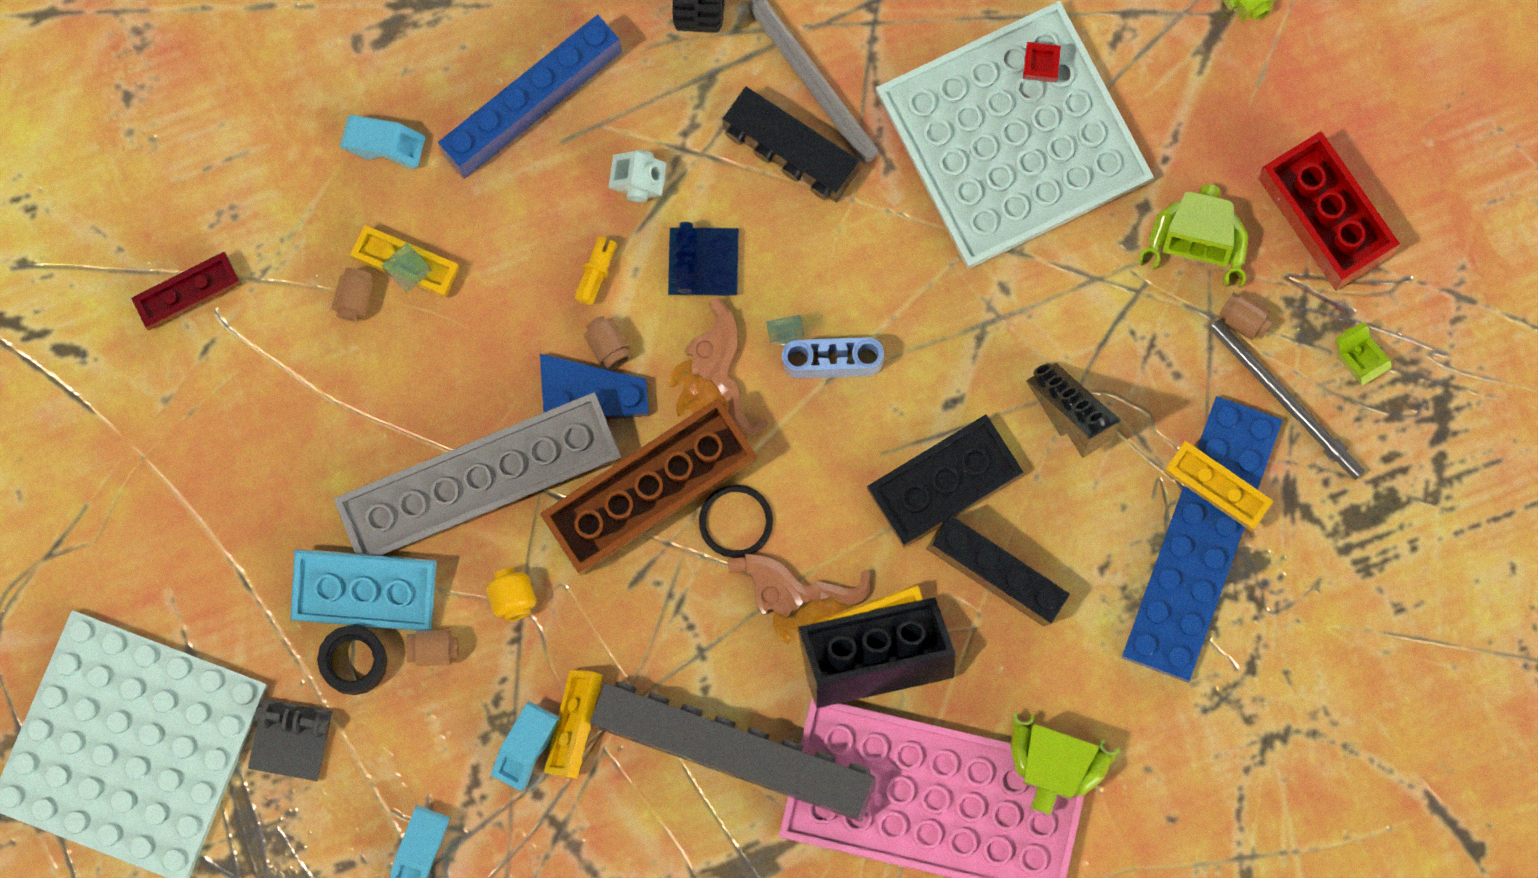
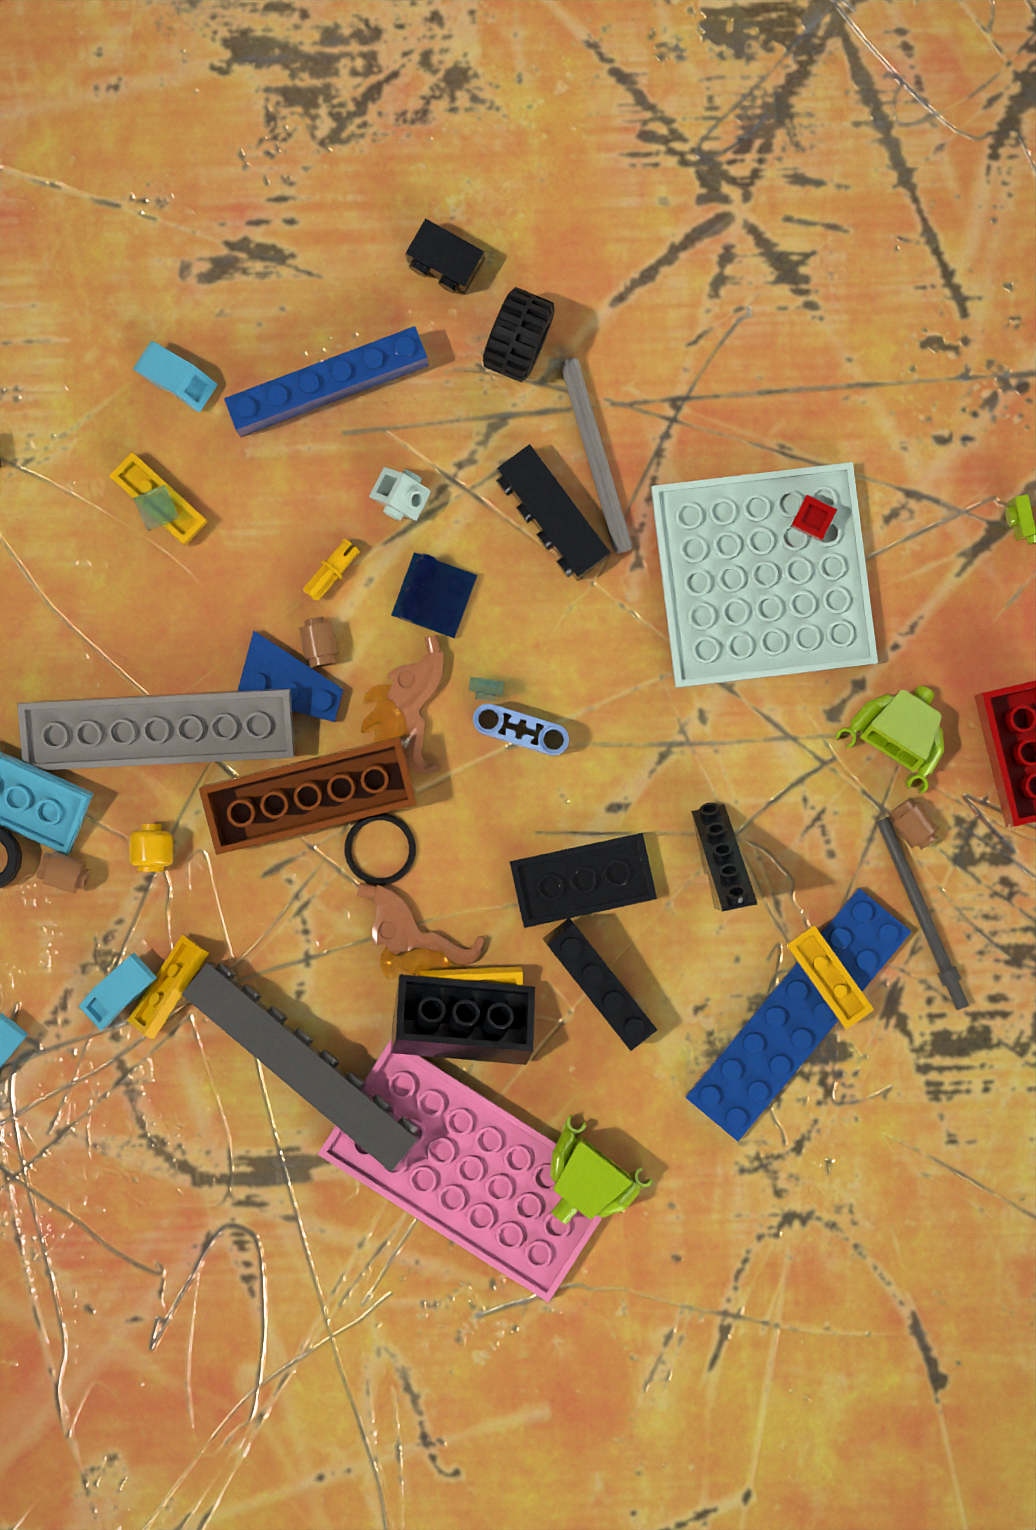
camera: 10 degrees right, 10 degrees up
medium nougat brick [331,268,374,322] -> none
lime bracket [1335,322,1392,386] -> none

